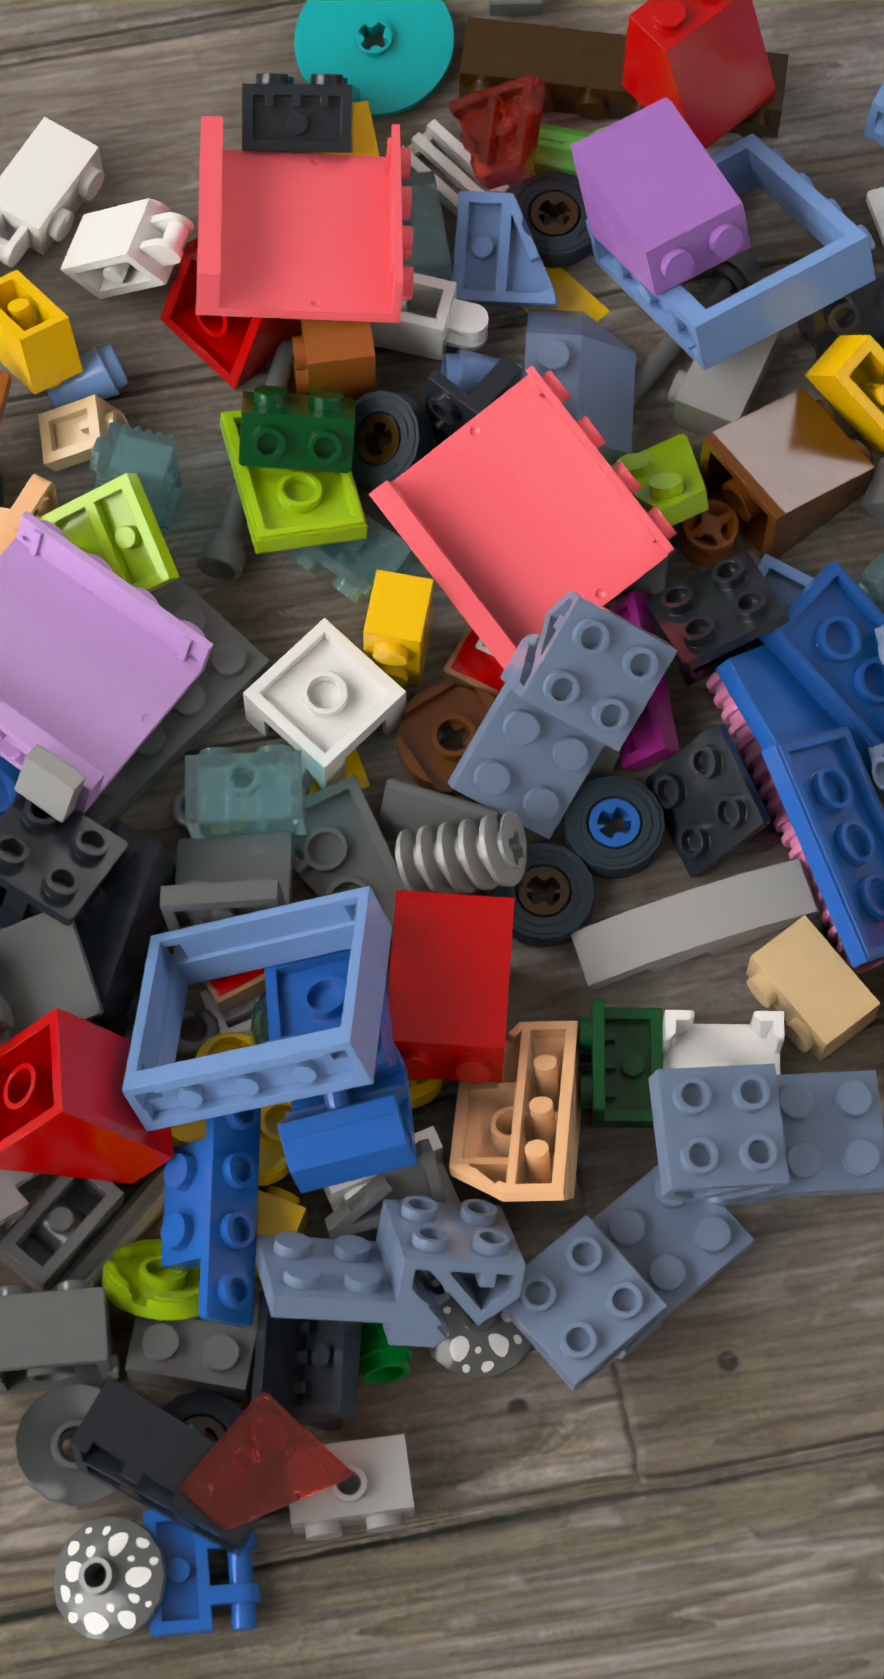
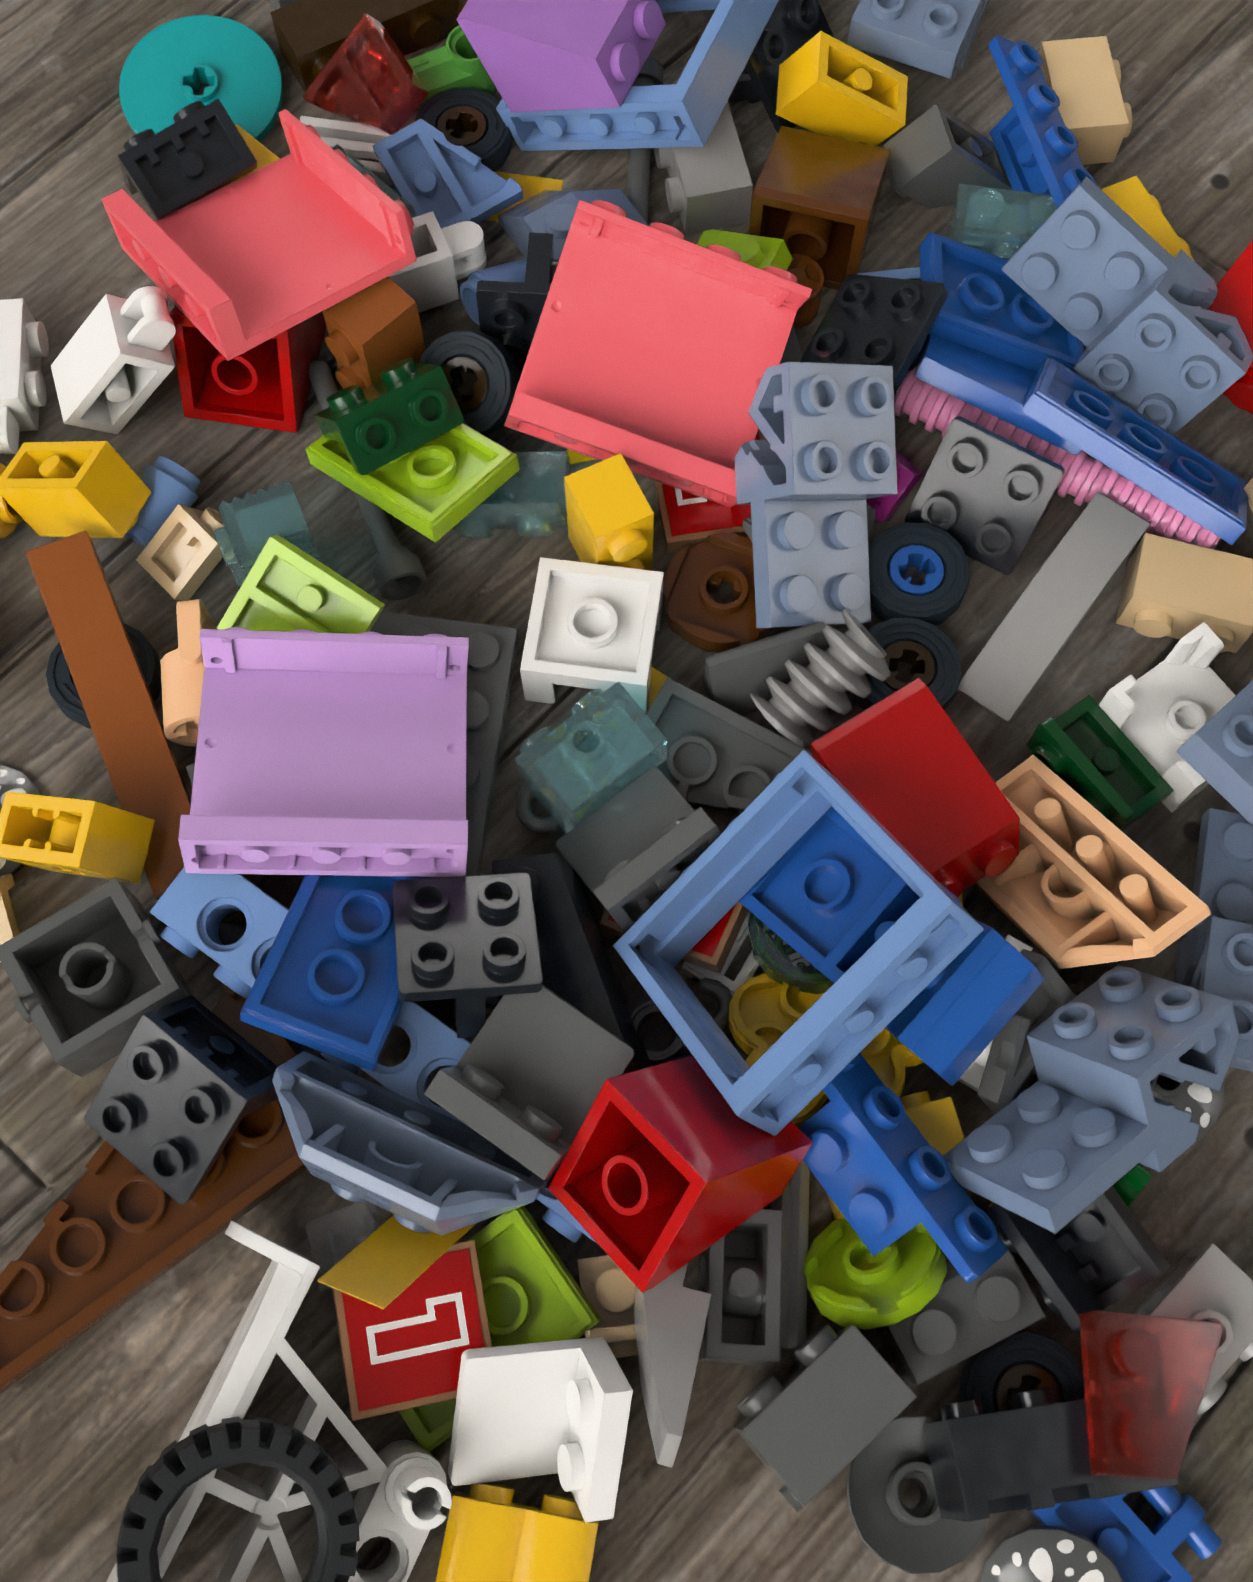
camera: 35 degrees left, 0 degrees up
light grey tile [14,744,86,823] -> none

